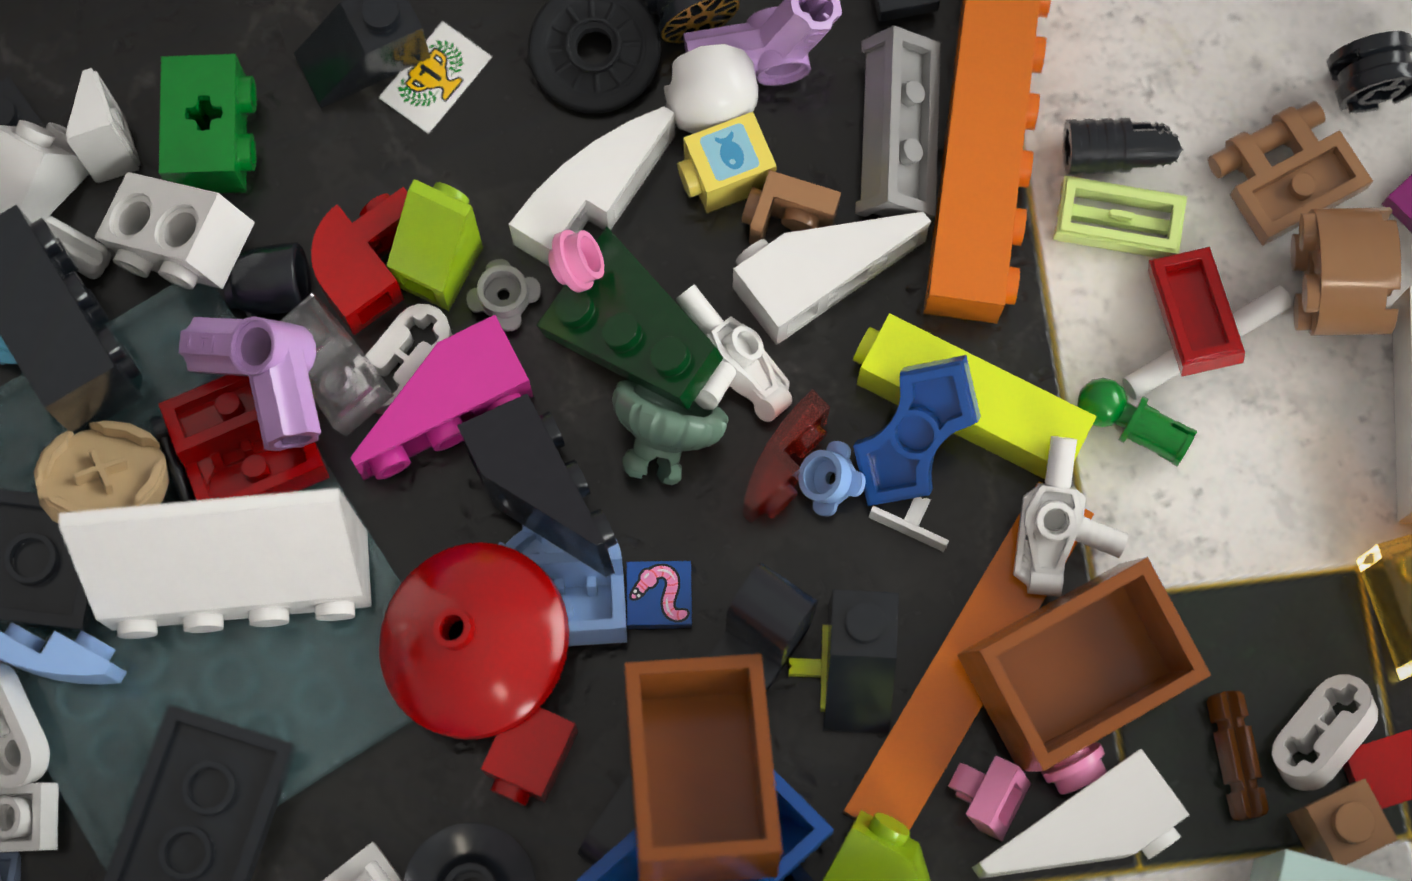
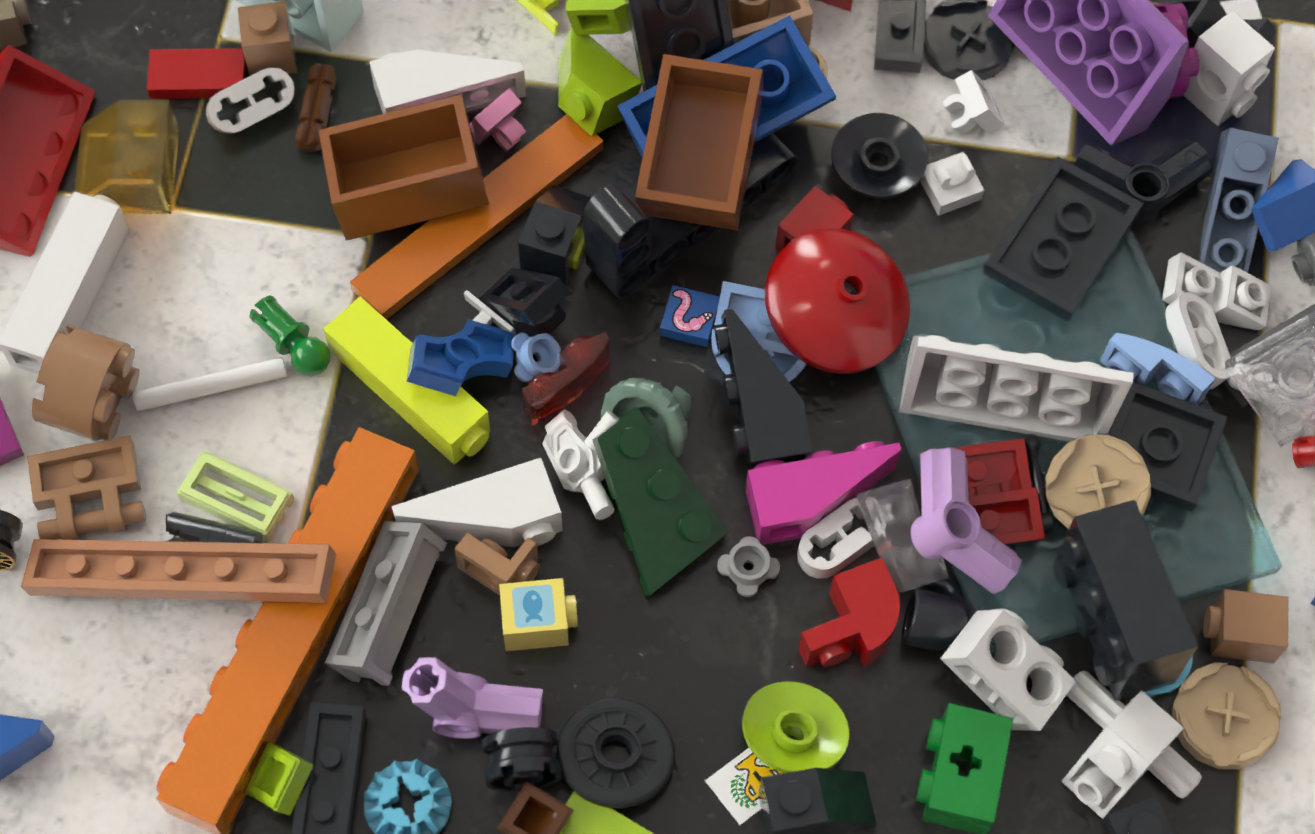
camera: 165 degrees left, 10 degrees down
white slope [66,68,141,183] -> none
lime slope [386,179,483,311] -> none
white slope [509,106,675,267] -> none
bright pink plate [548,230,604,293] -> none
white hair [664,44,758,134] -> none
white piece [1013,436,1129,597] -> none
red tile [1148,247,1245,377] -> none
none -> nougat plate [21,539,336,603]
none -> black slope [479,267,570,337]
none -> lime dish [742,681,849,773]

